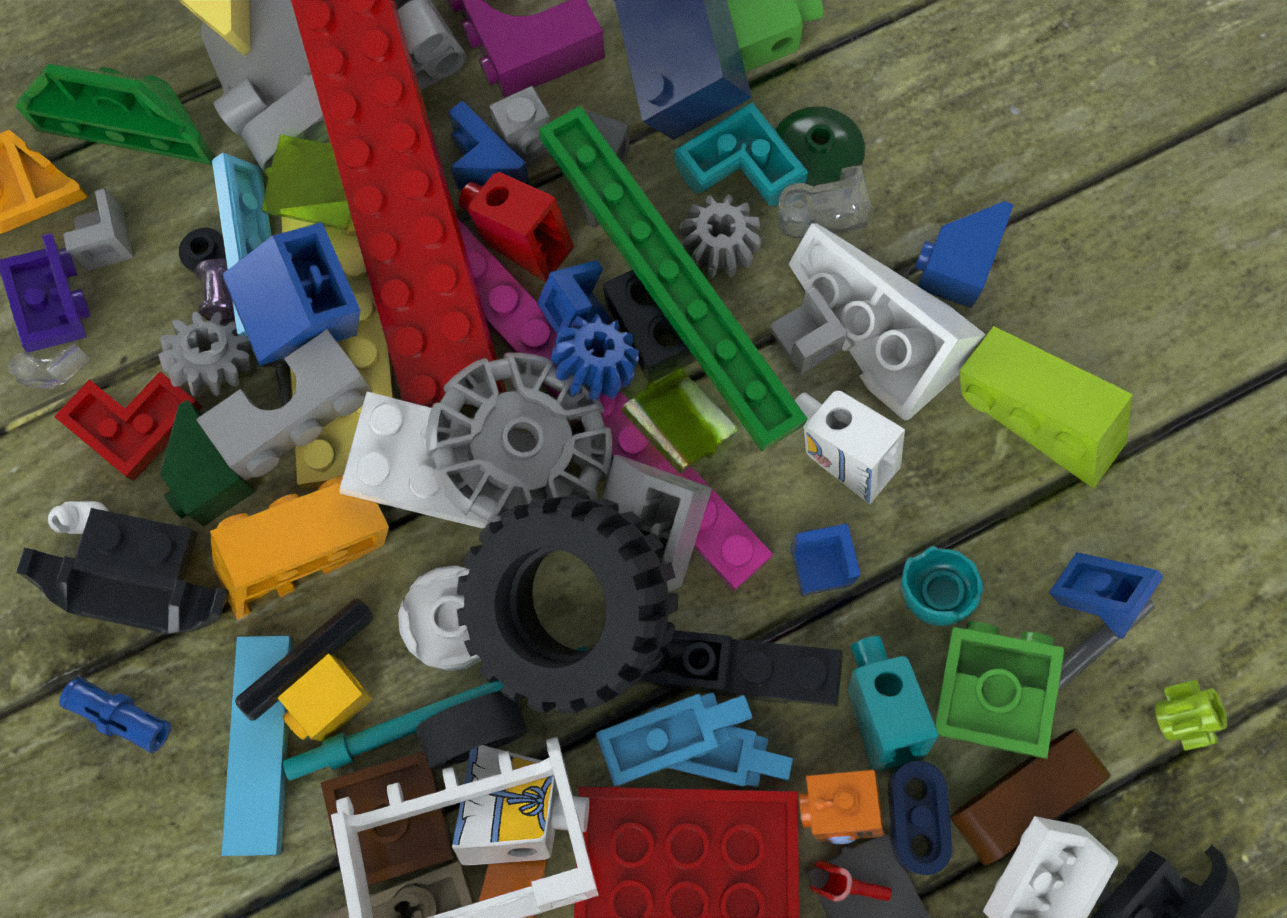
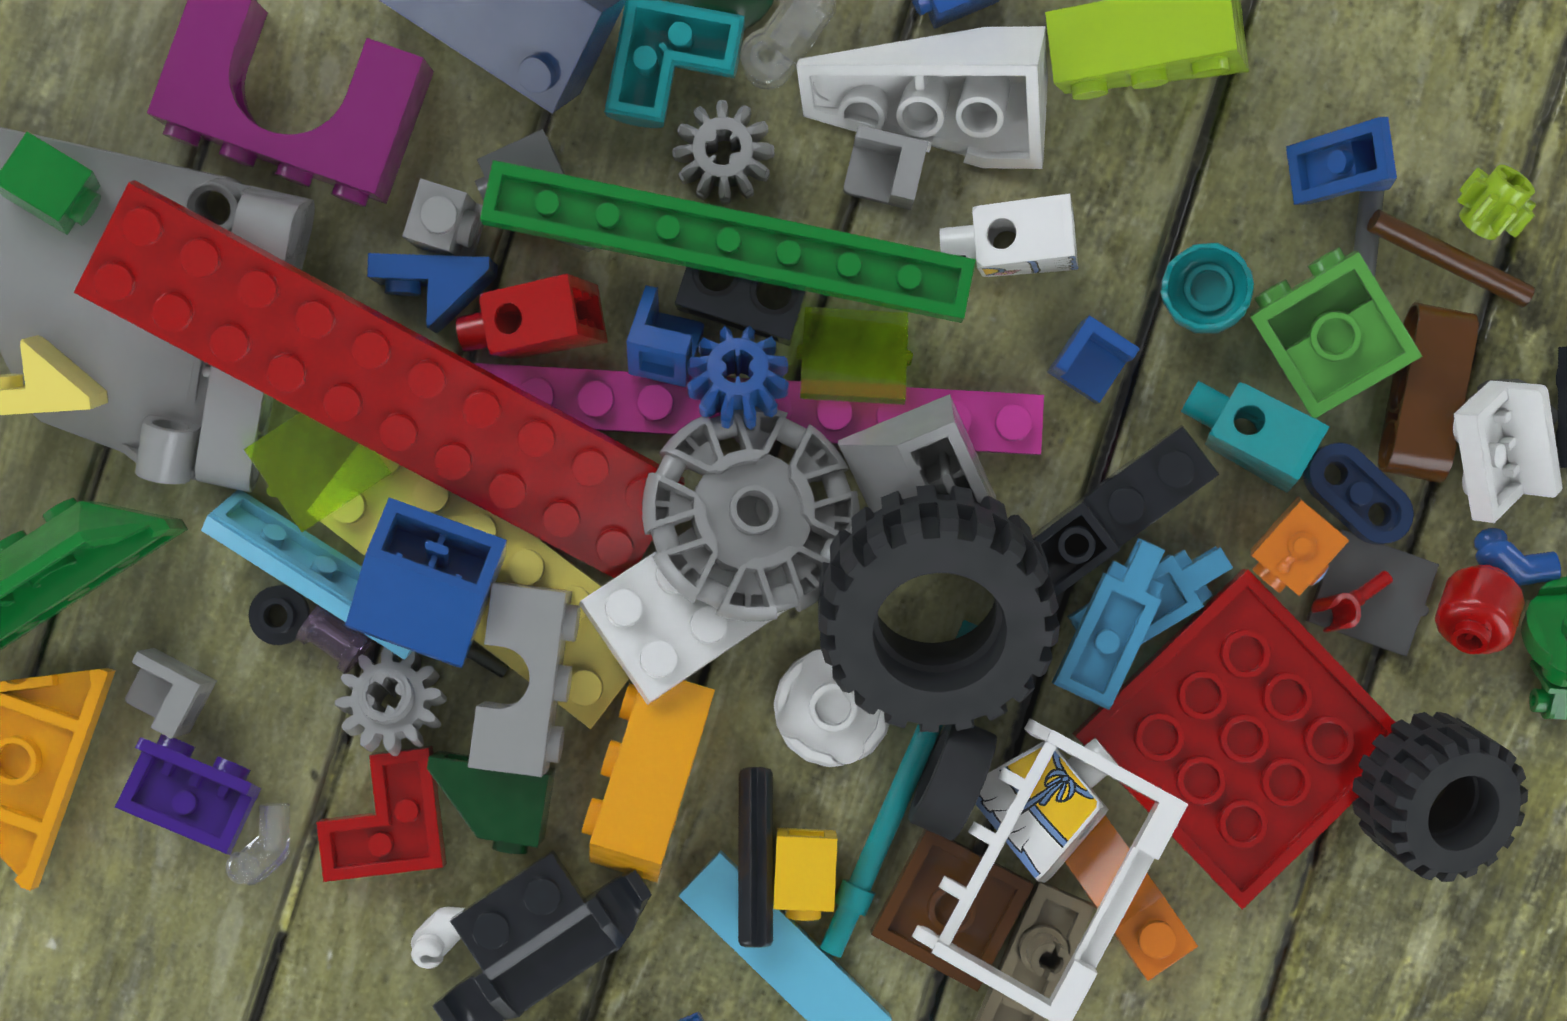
camera: 45 degrees left, 15 degrees up
none -> reddish brown bar [1367,209,1535,308]

